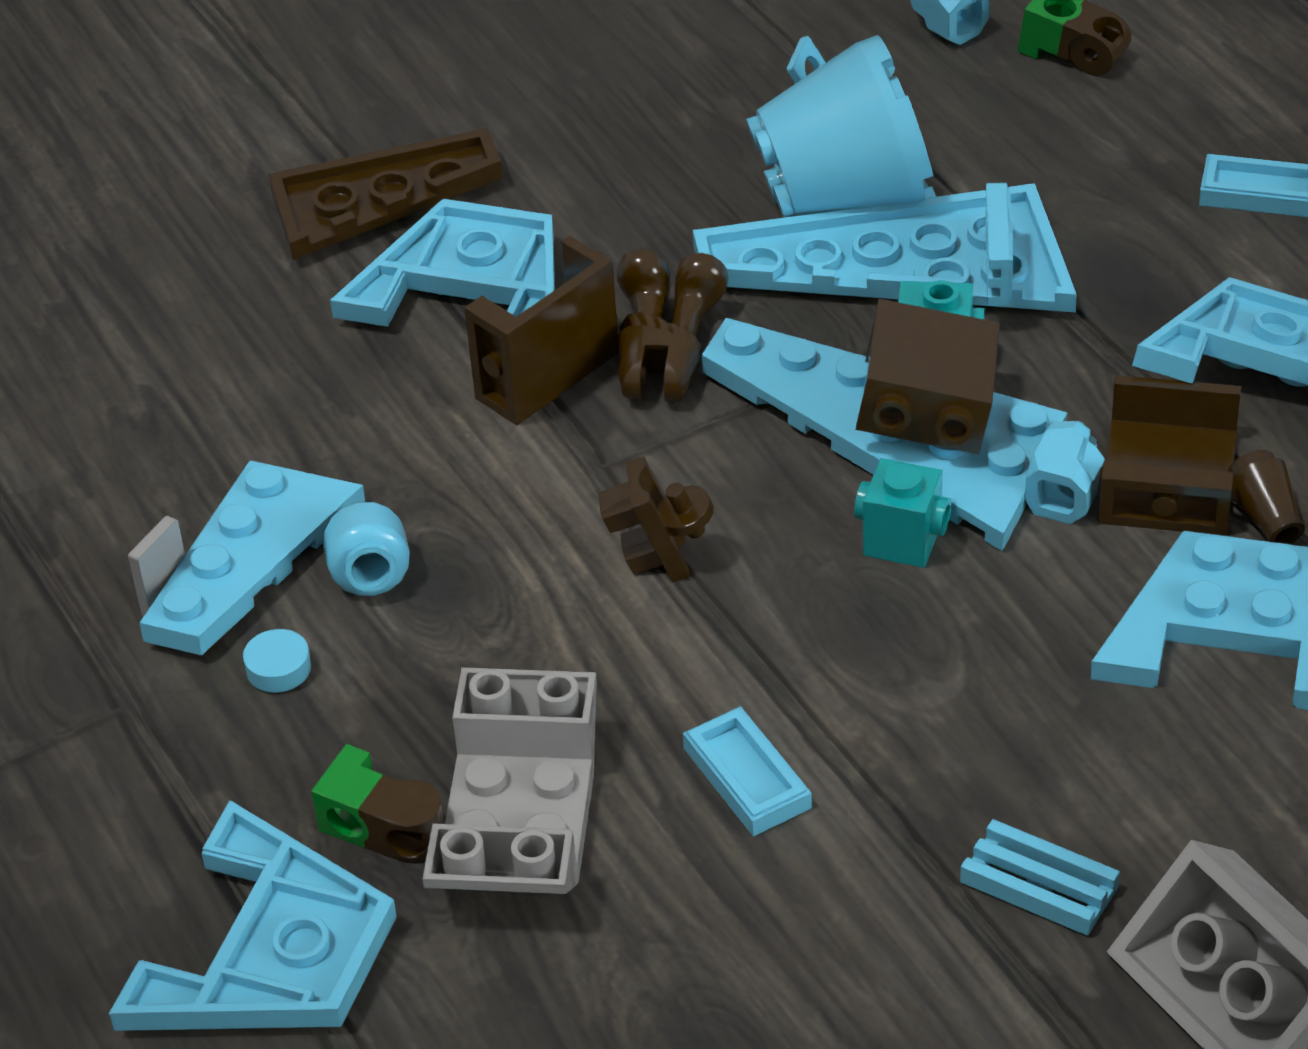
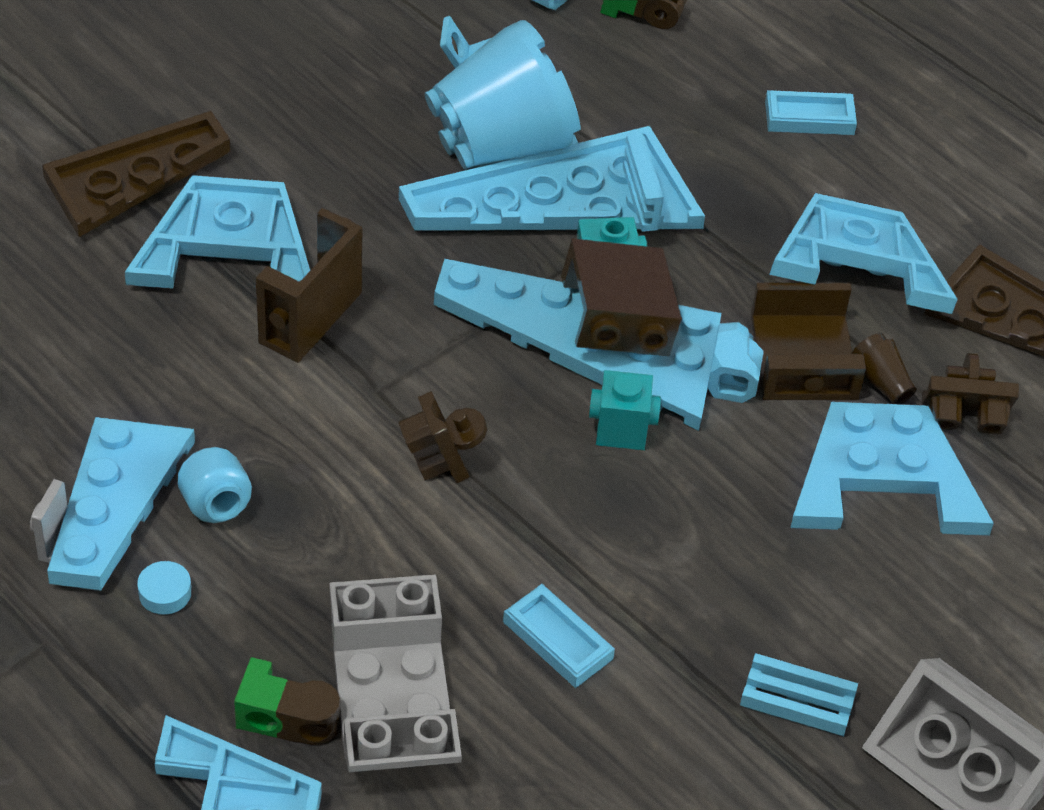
camera: 20 degrees left, 5 degrees up
dark brown piece [617,249,729,402] -> none

